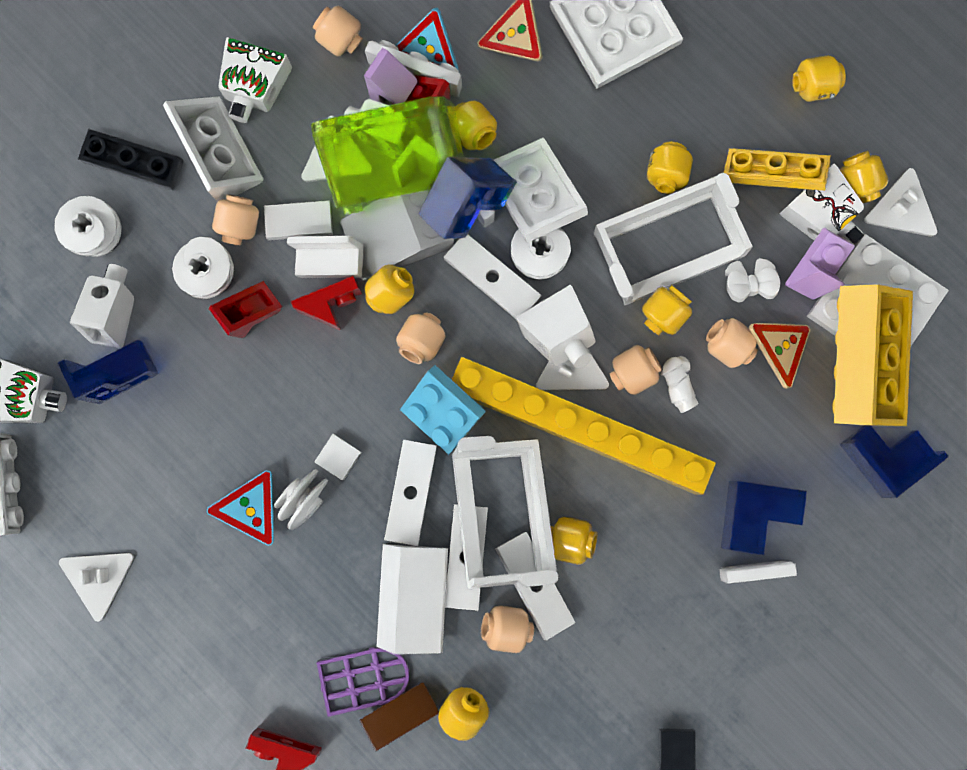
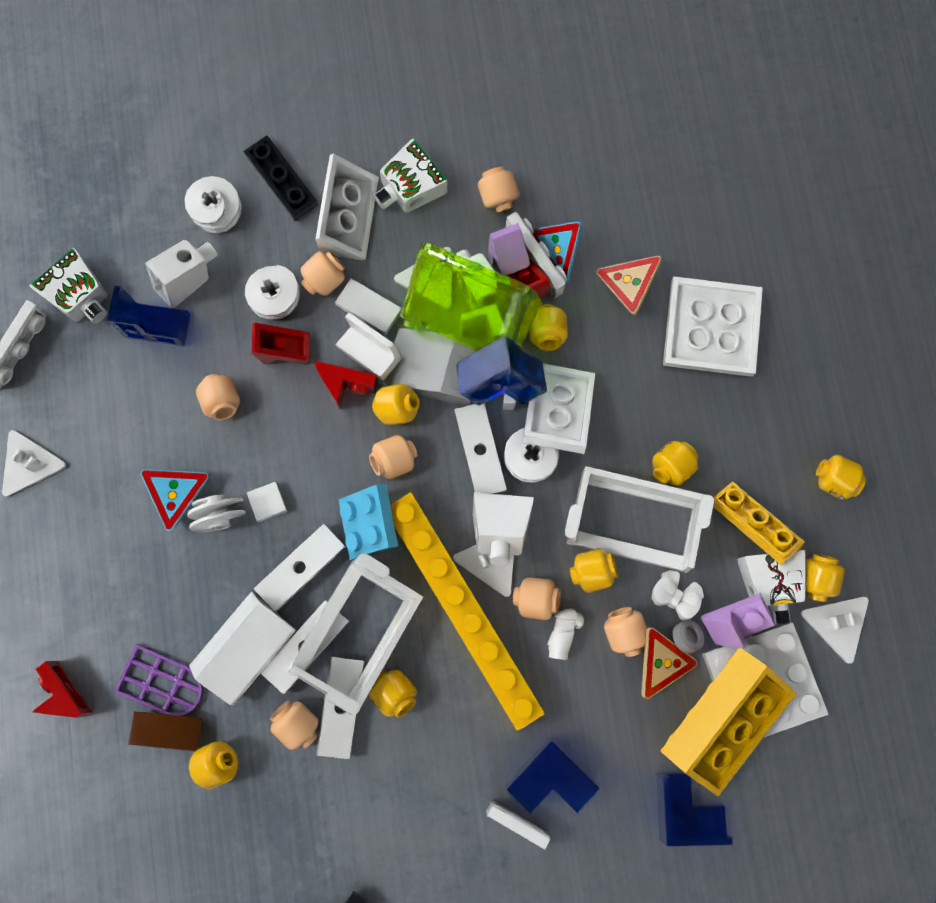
camera: 30 degrees right, 5 degrees down
none -> light nougat head [195,374,241,421]
none -> light grey tile [673,620,704,654]

